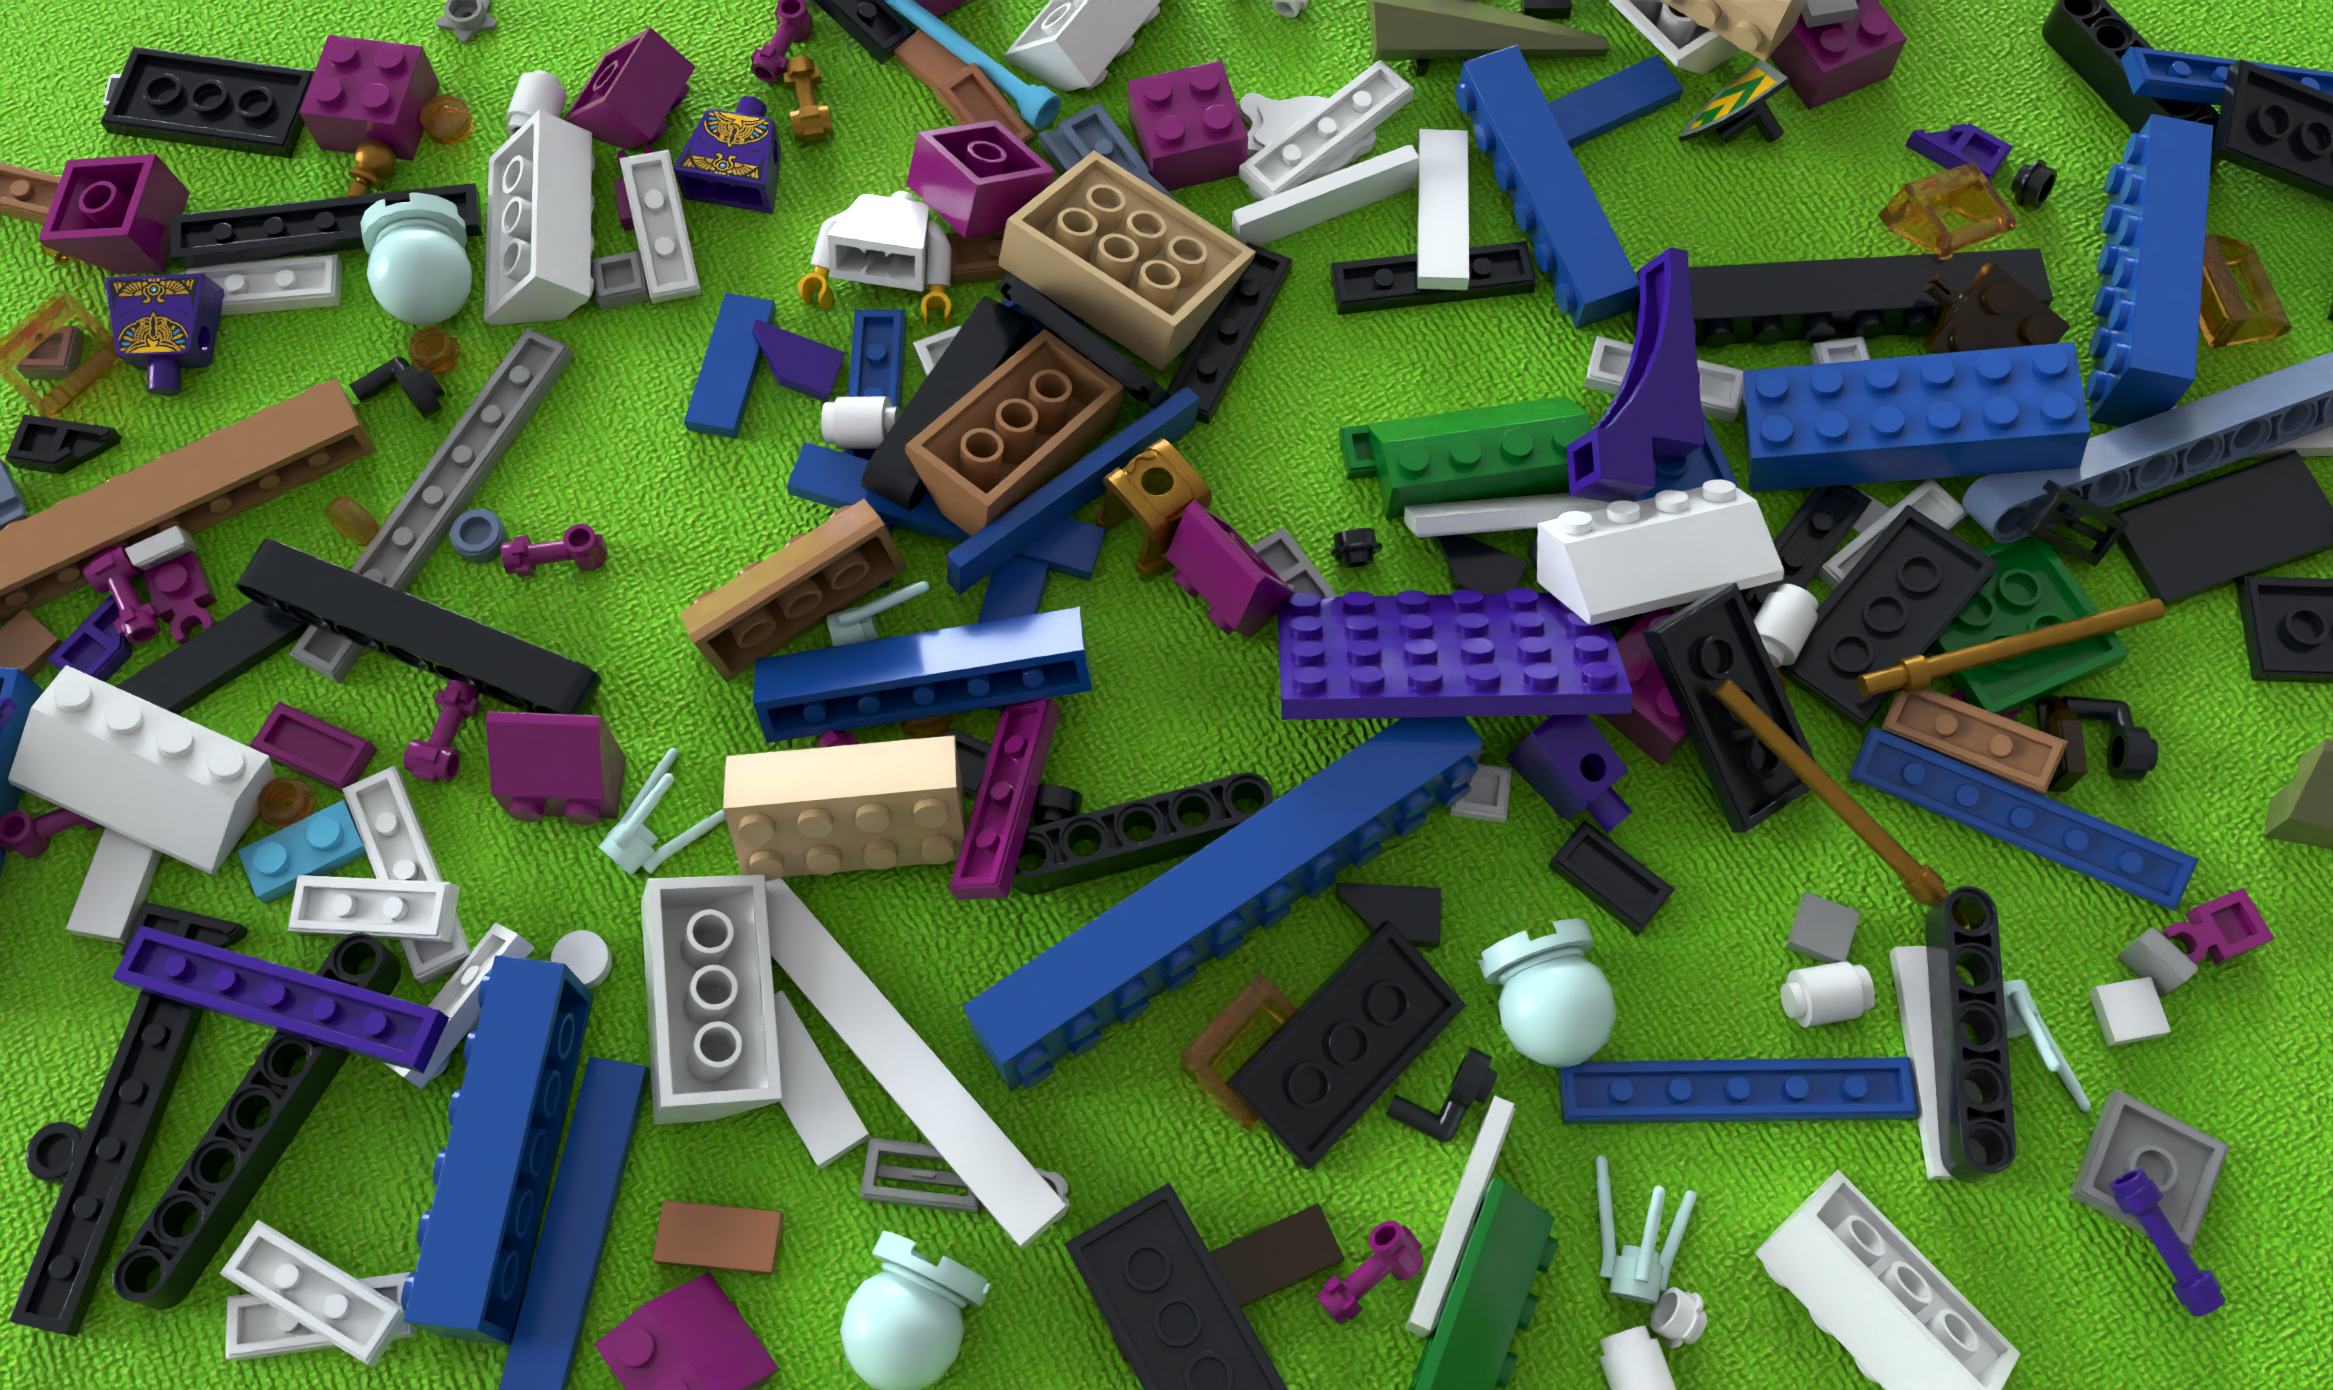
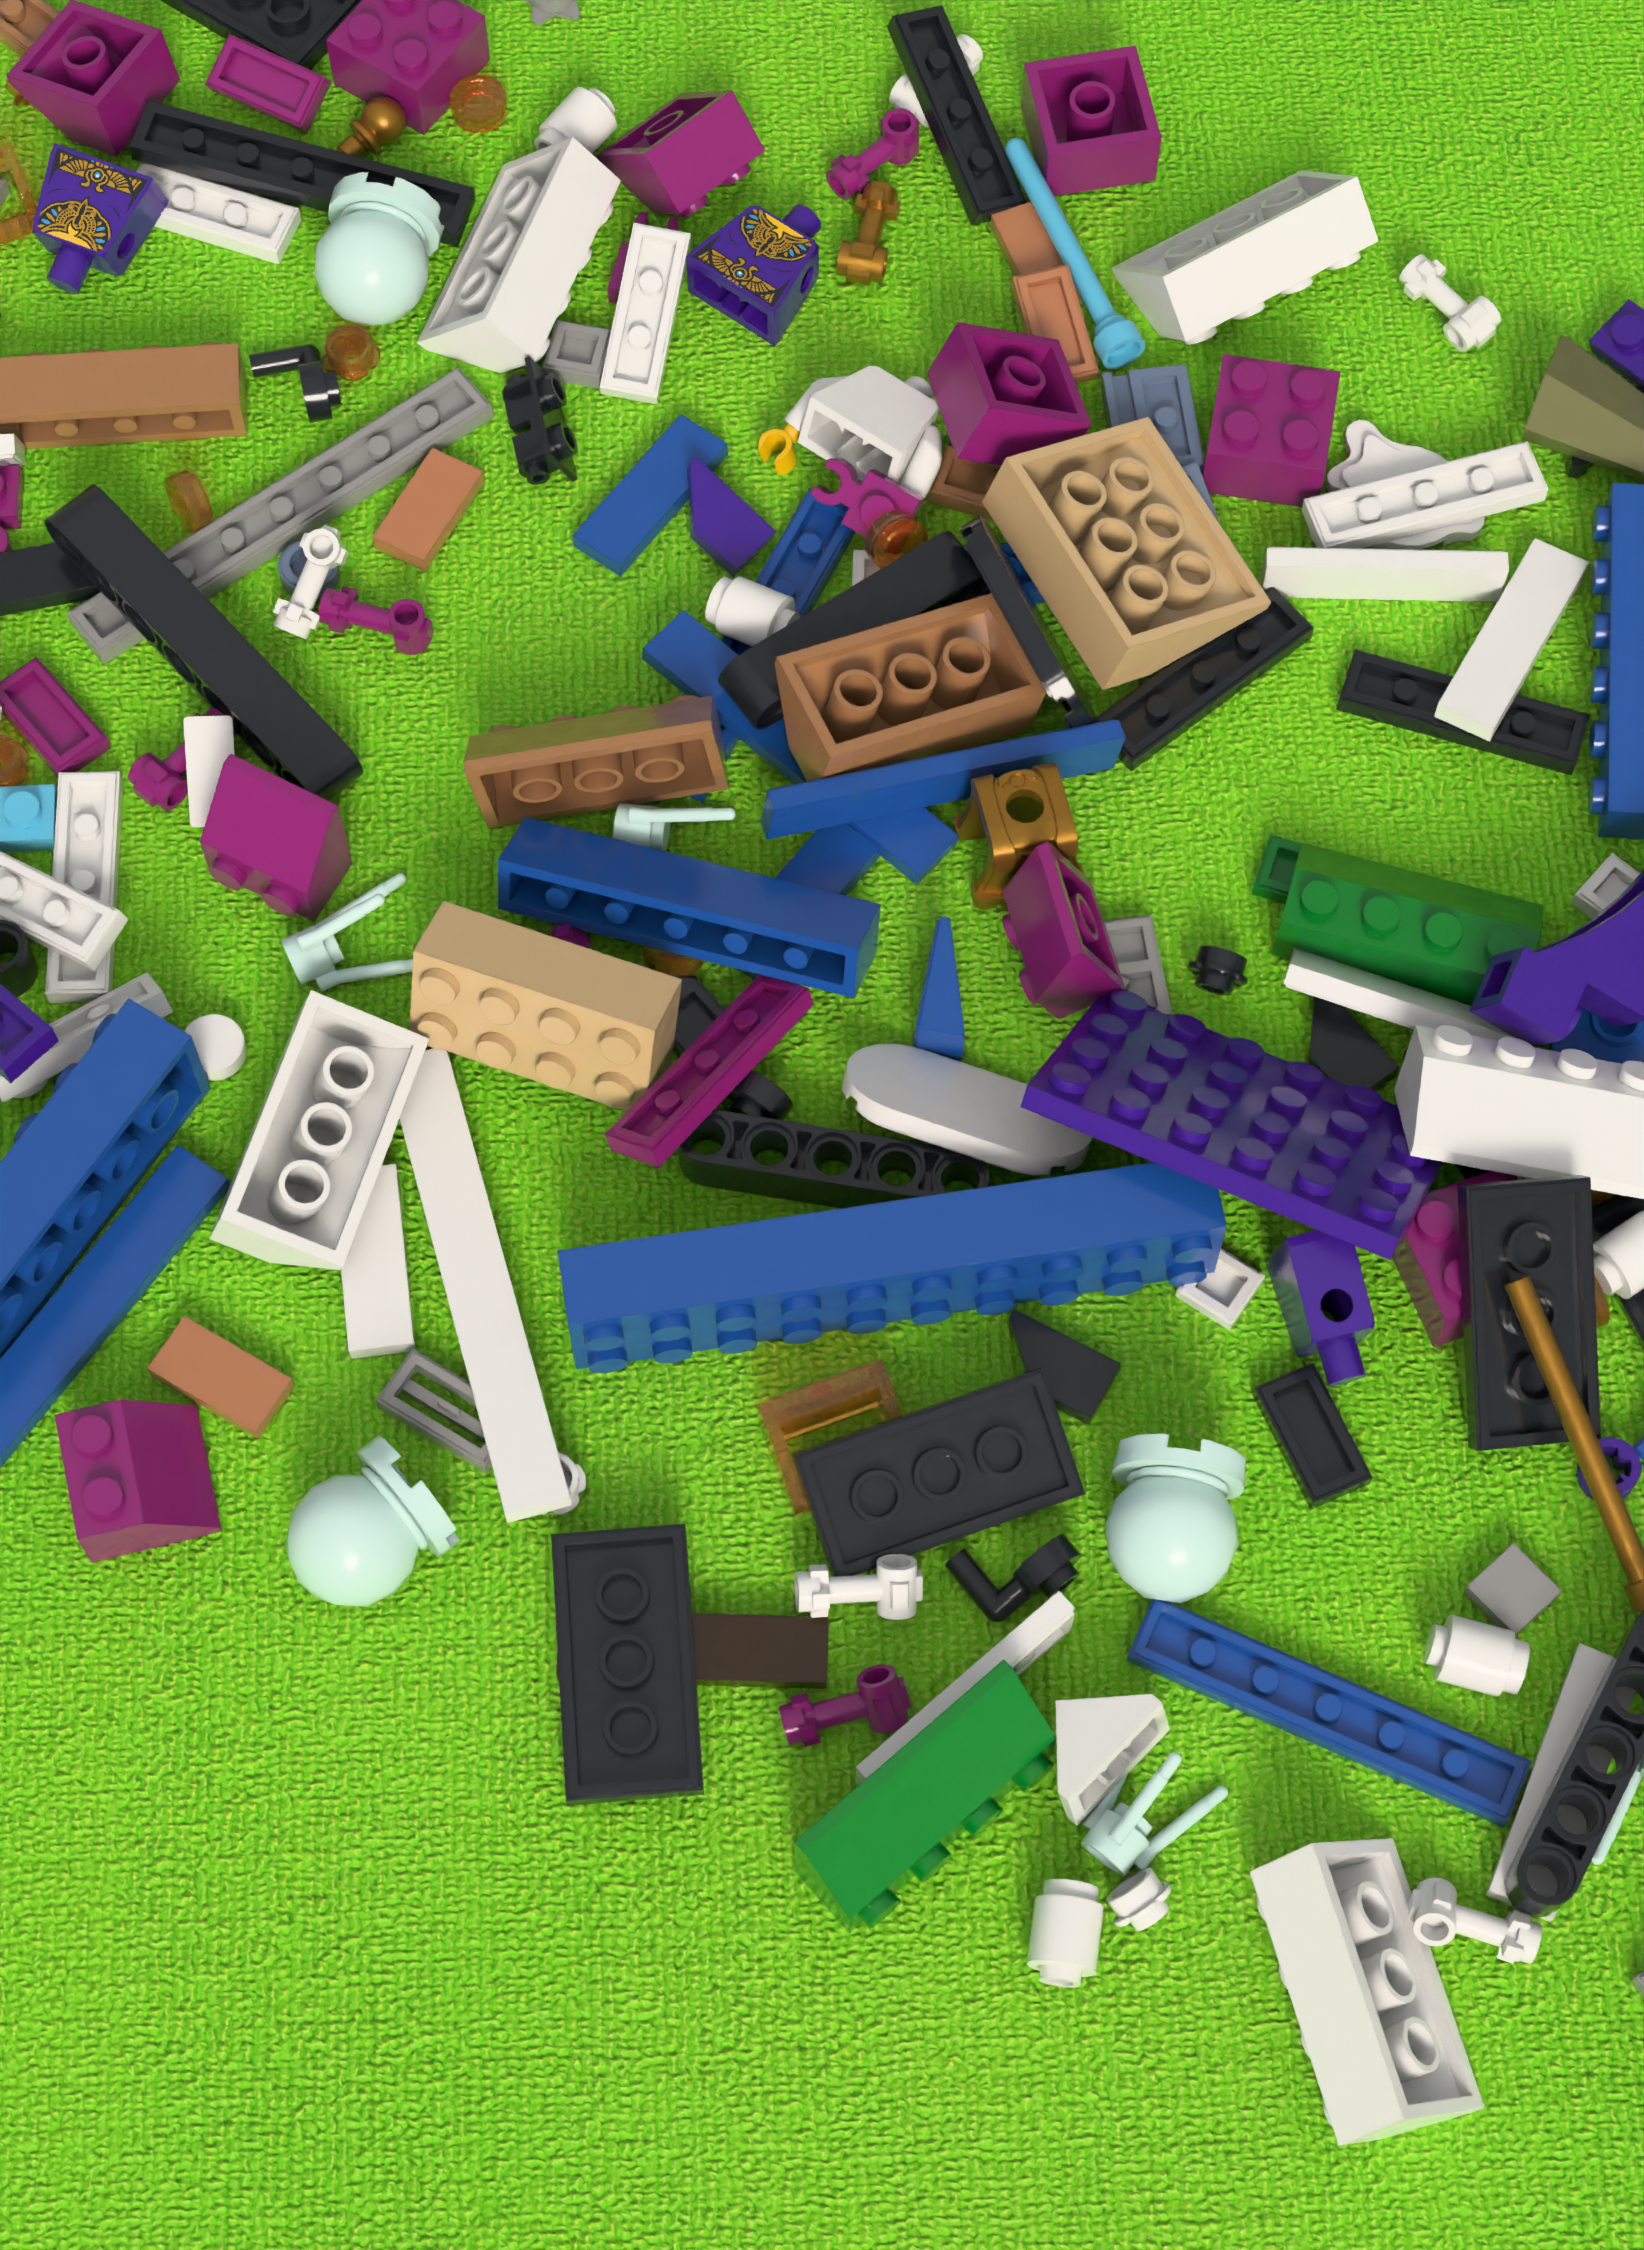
camera: 25 degrees right, 0 degrees up
none -> white sticker [183,715,235,827]
none -> magenta tile [205,34,331,134]
none -> white bar [273,524,349,640]
none -> nougat tile [372,448,485,572]
none -> black hinge [502,356,578,485]
none -> white bar [794,1554,923,1620]
none -> magenta plate [811,457,925,553]
none -> white tile [842,1044,1092,1176]
none -> clear orange tile [865,510,928,569]
none -> blue slope [914,916,965,1061]
none -> white slope [1055,1694,1170,1826]
none -> white bar [1407,1878,1542,1964]
none -> dark purple bush [1576,1437,1642,1500]

